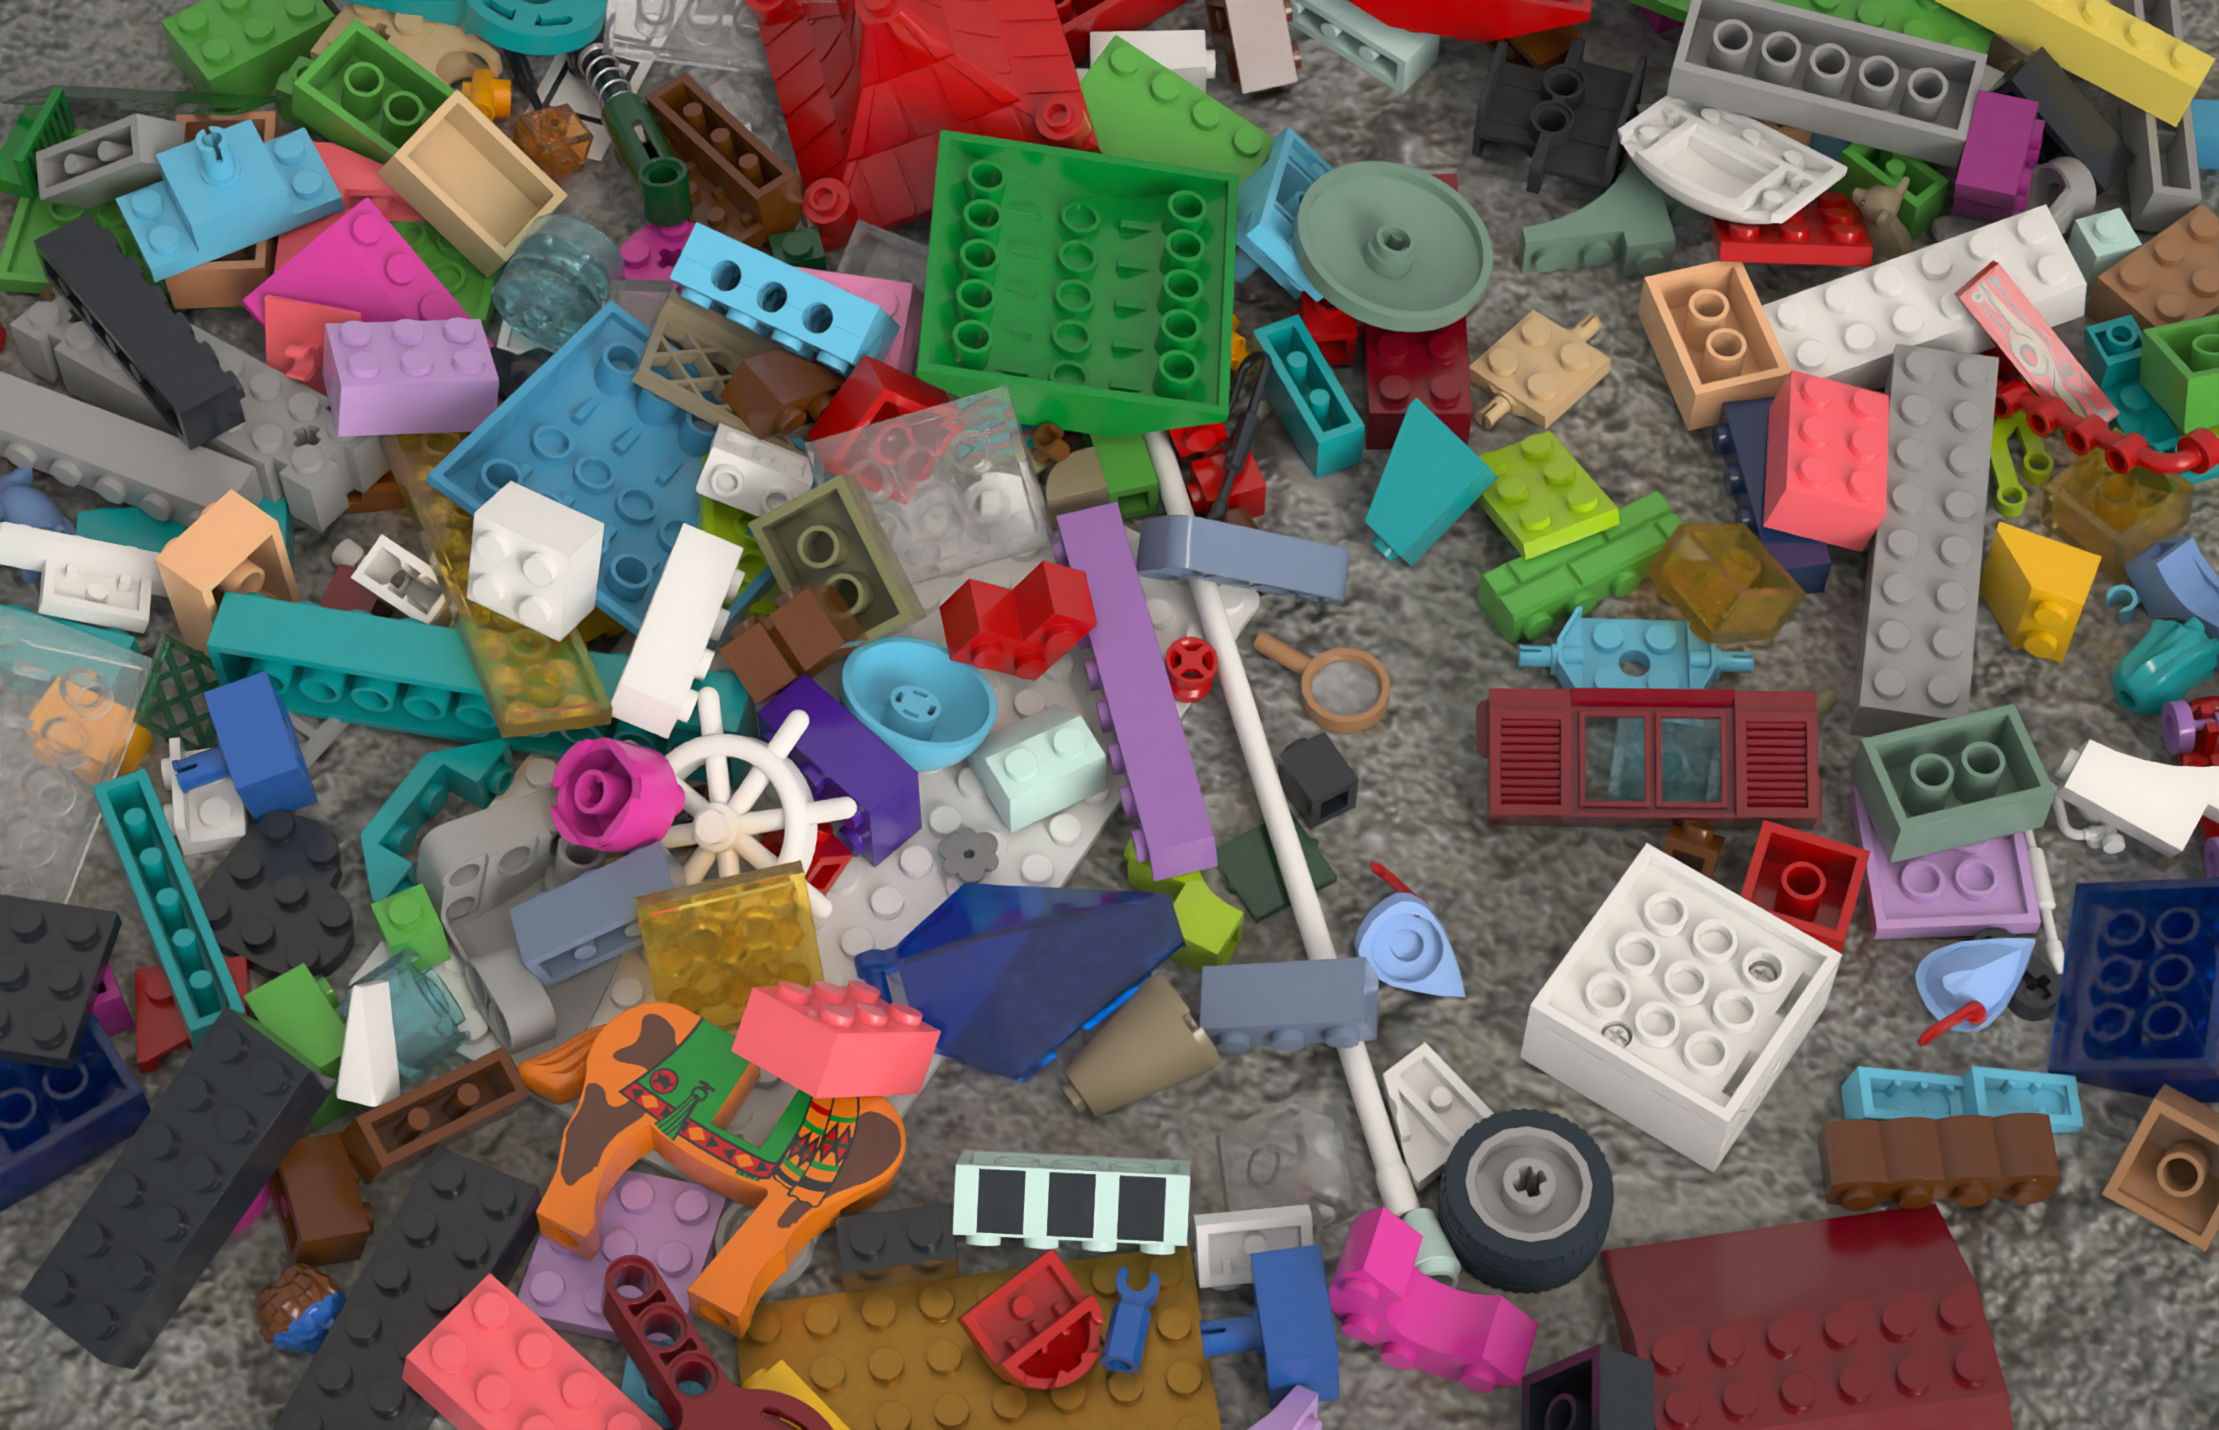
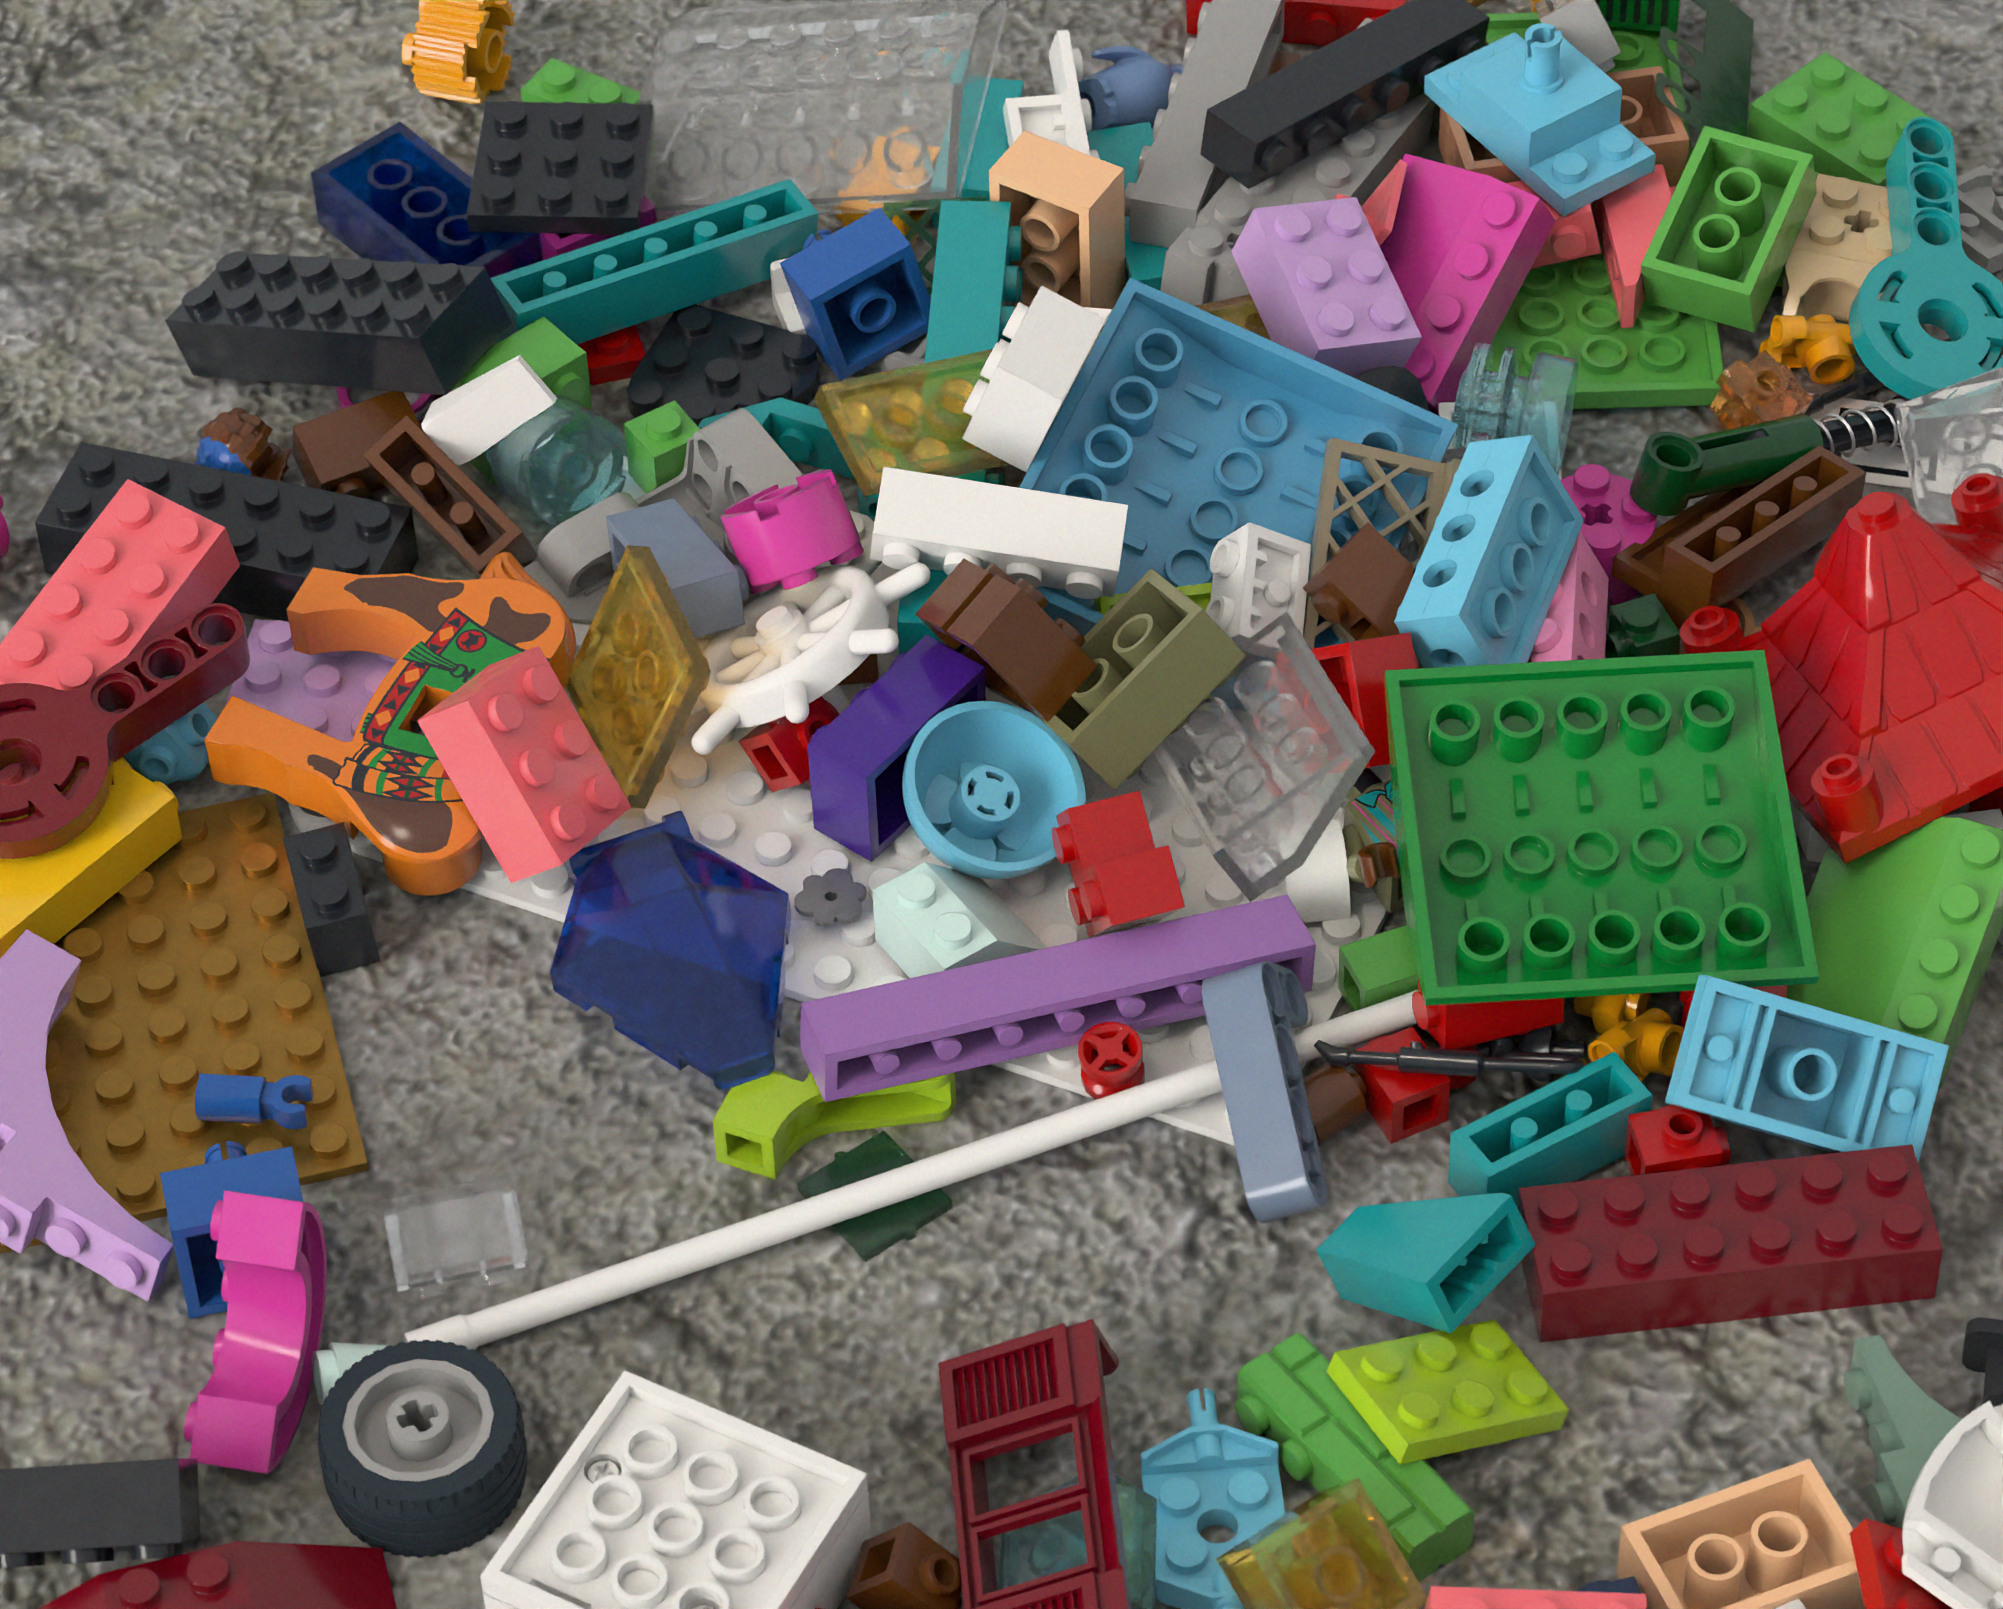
camera: 85 degrees right, 10 degrees down
tan piece [377,89,568,278] -> none
brick [953,1150,1191,1254] -> none
red slope [956,1249,1103,1390] -> none
dark tan brick [1046,446,1108,530] -> none
dark tan cone [1060,973,1222,1118] -> none
white bracket [1194,1204,1313,1291] -> none
sand blue brick [1199,957,1379,1054] -> none
piece [1253,631,1390,734] -> none
black brick [1277,732,1359,830] -> none
sand green dish [1292,161,1493,332] -> none
light blue piece [1354,861,1465,997] -> none
white wing [1382,1042,1494,1193] -> none
tan plate [1469,309,1611,430] -> none

